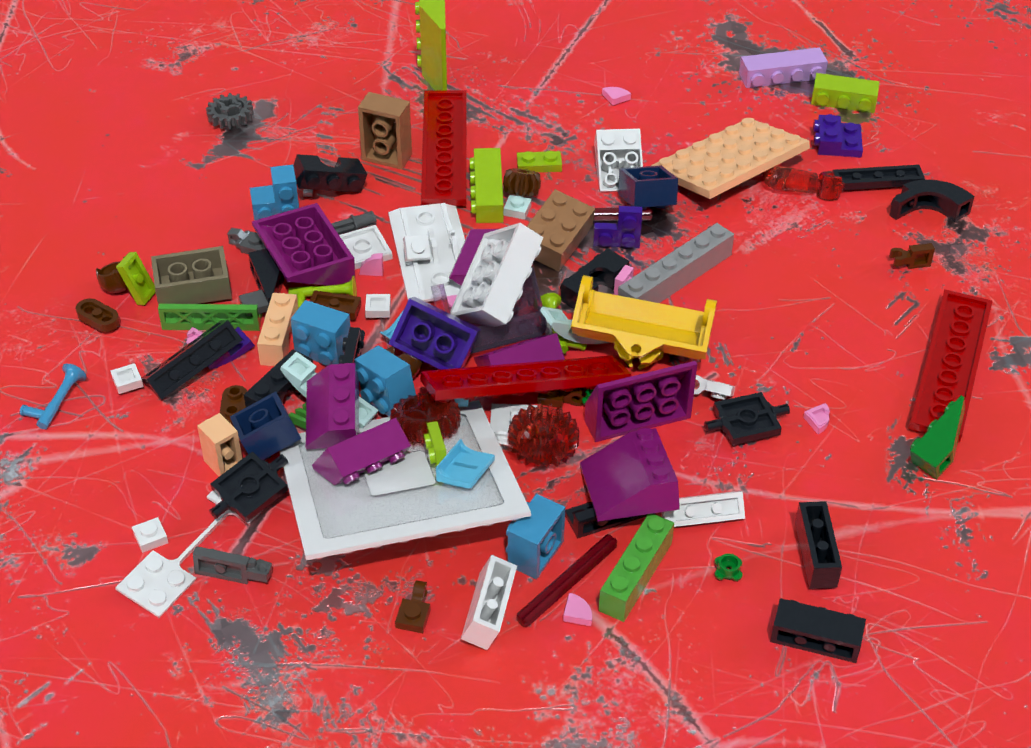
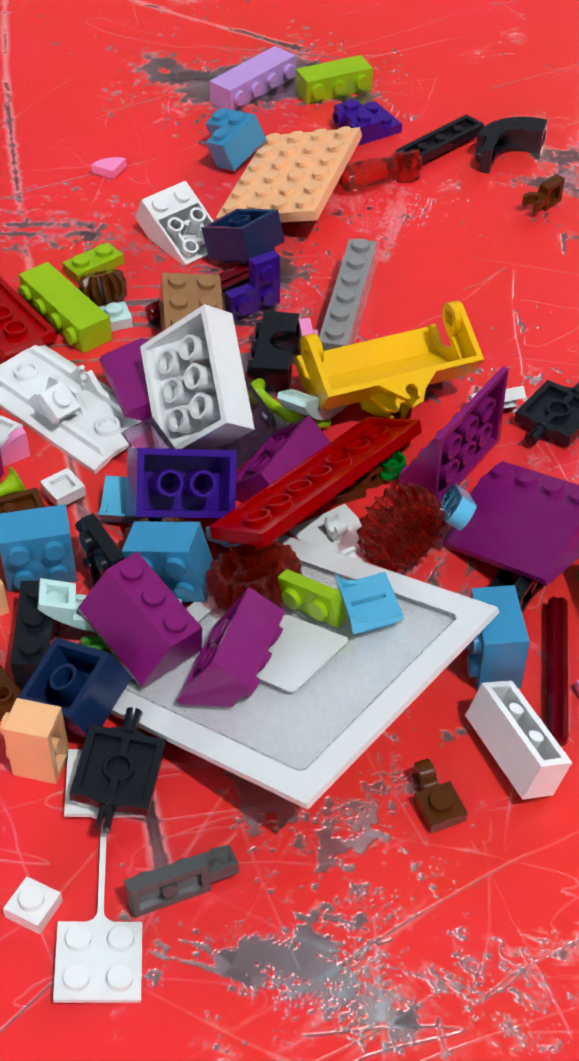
camera: 35 degrees left, 0 degrees up
none -> dark azure brick [205,108,267,171]
none -> medium azure beam [438,483,477,531]

